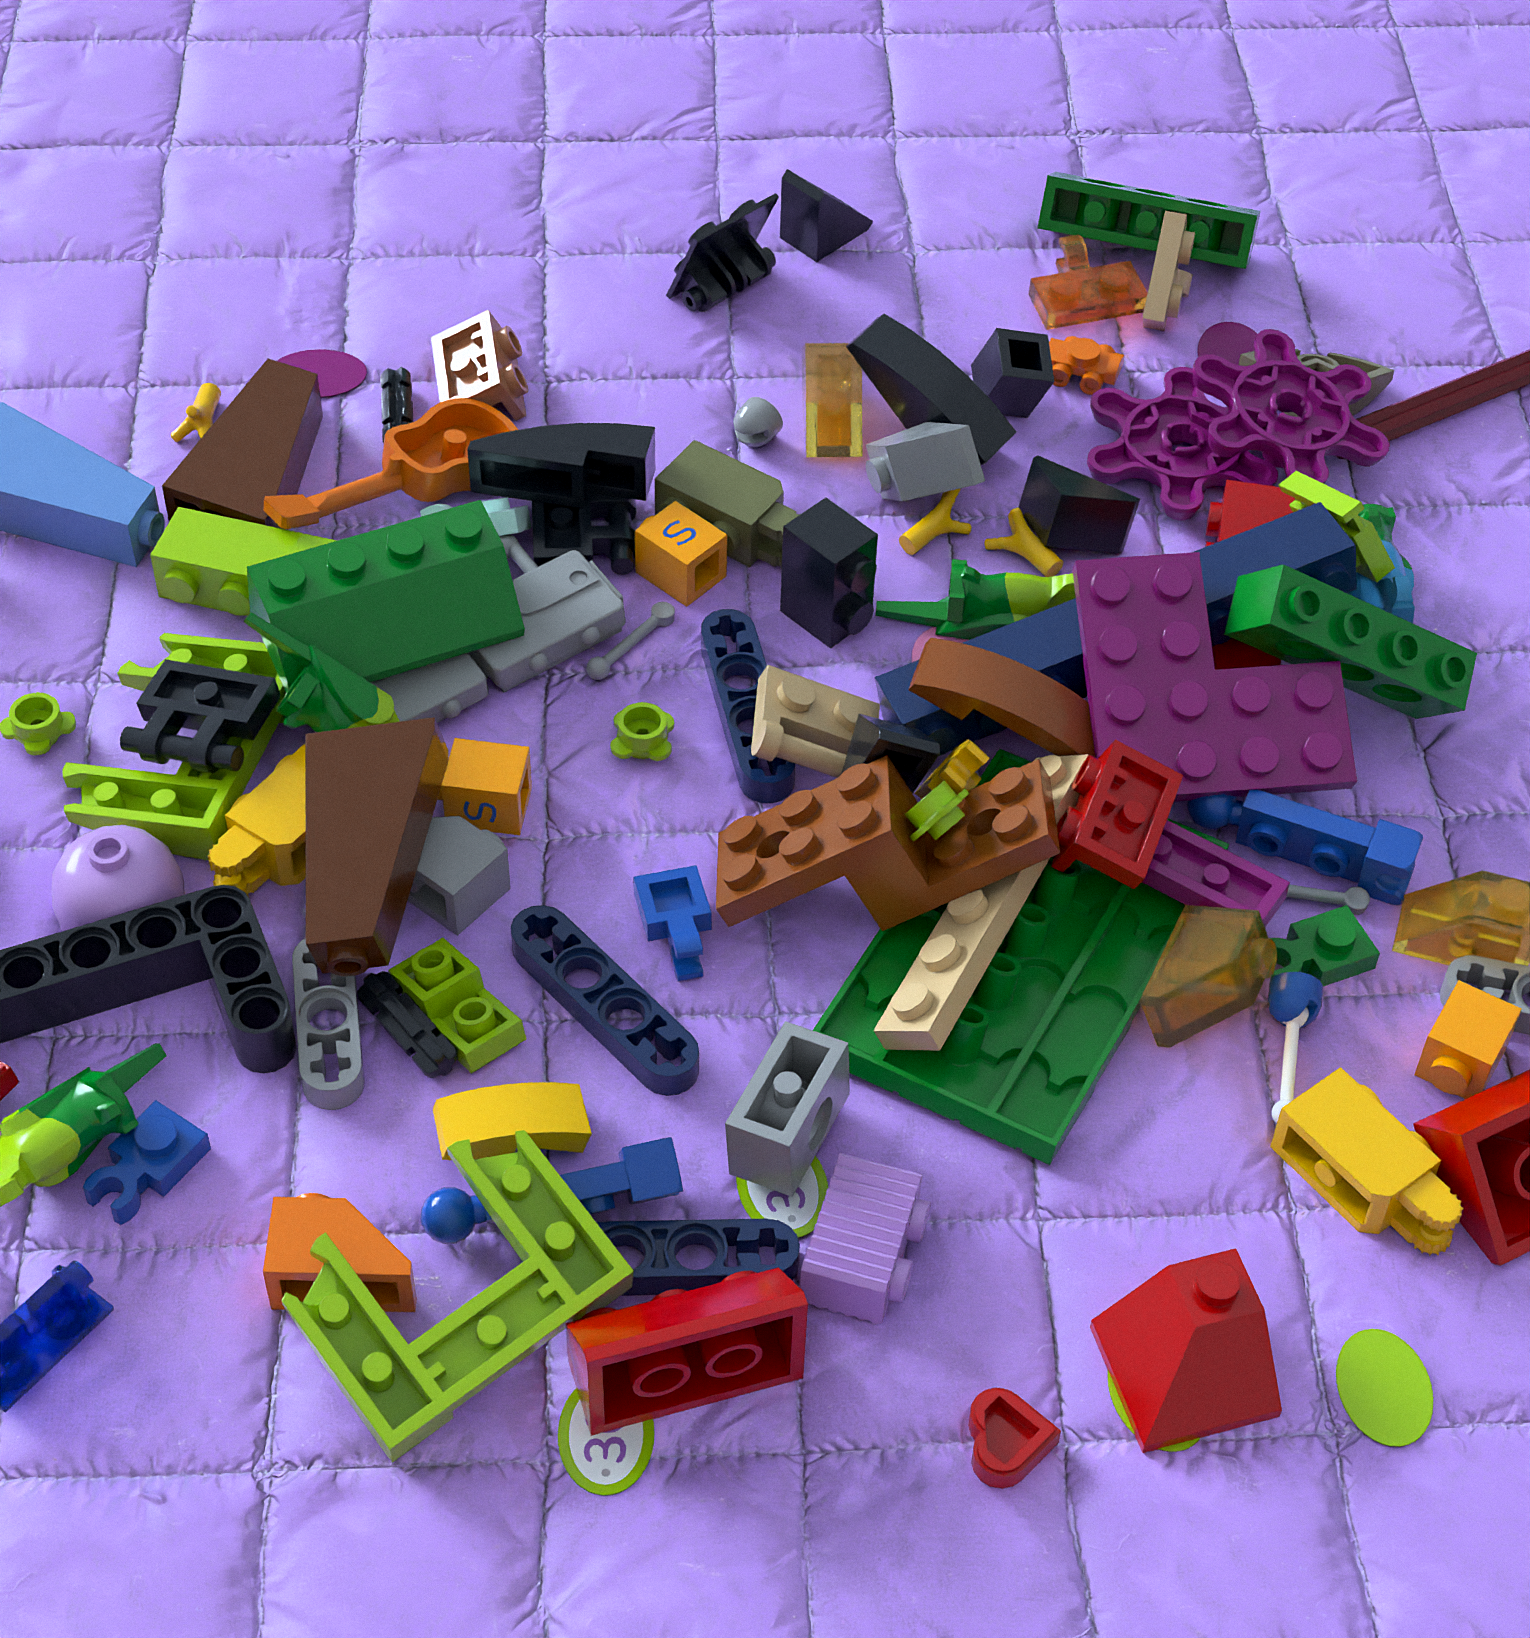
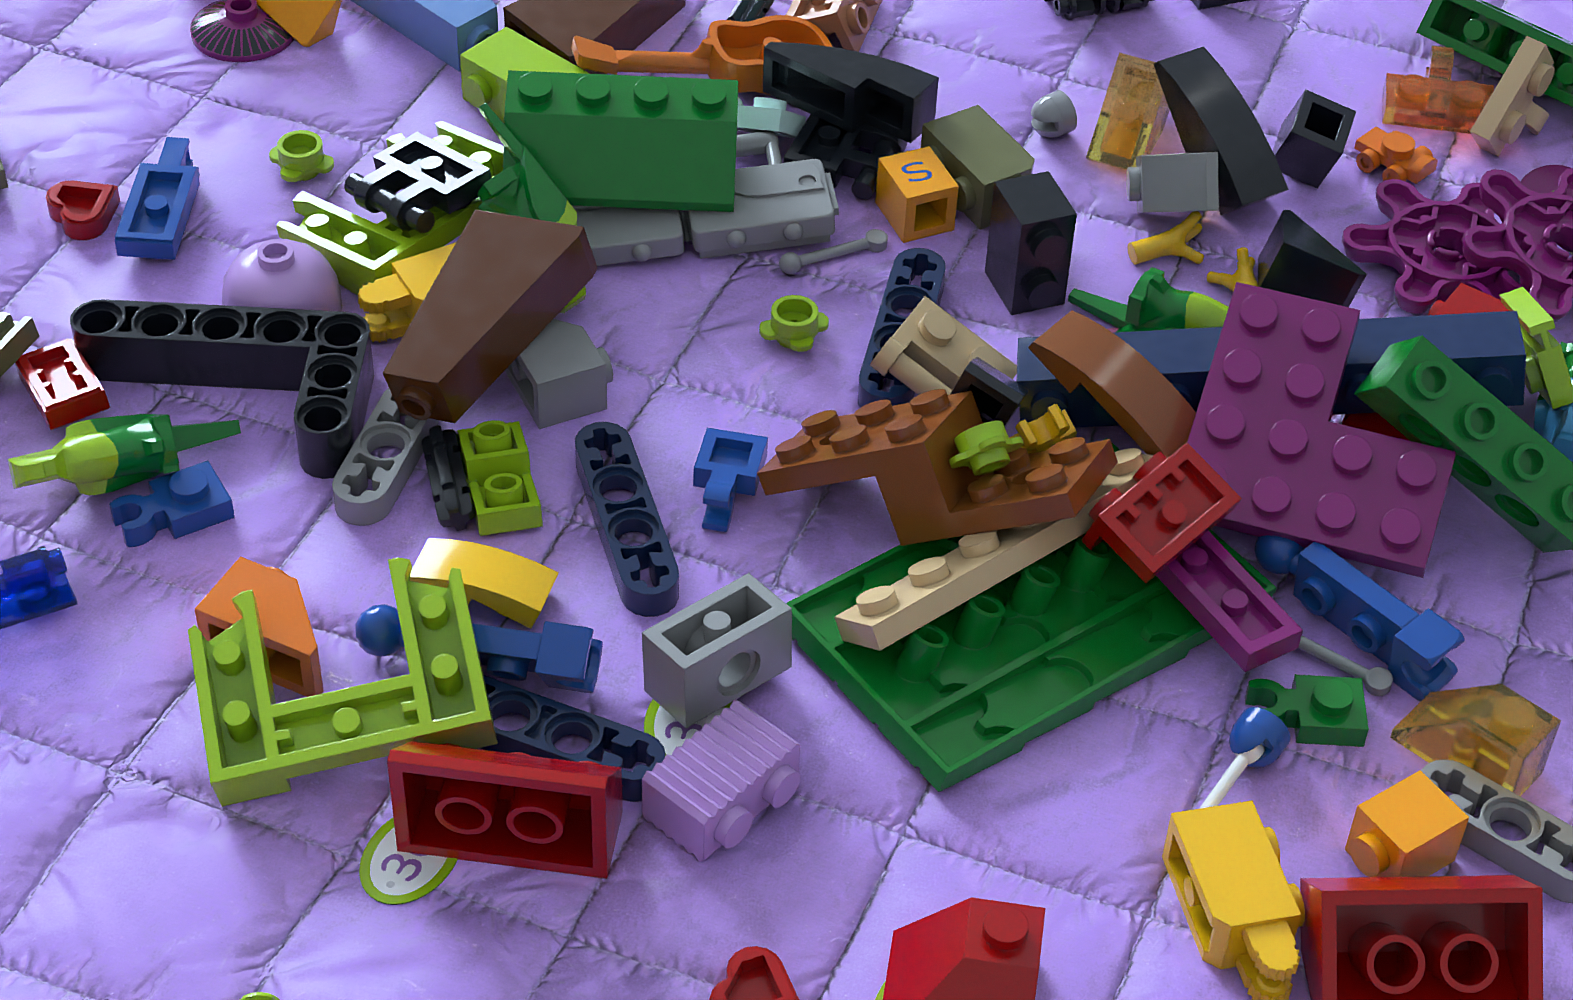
camera: 25 degrees right, 5 degrees down
light orange brick [437,738,532,835] -> none
clear yellow slope [1140,905,1277,1048] -> none

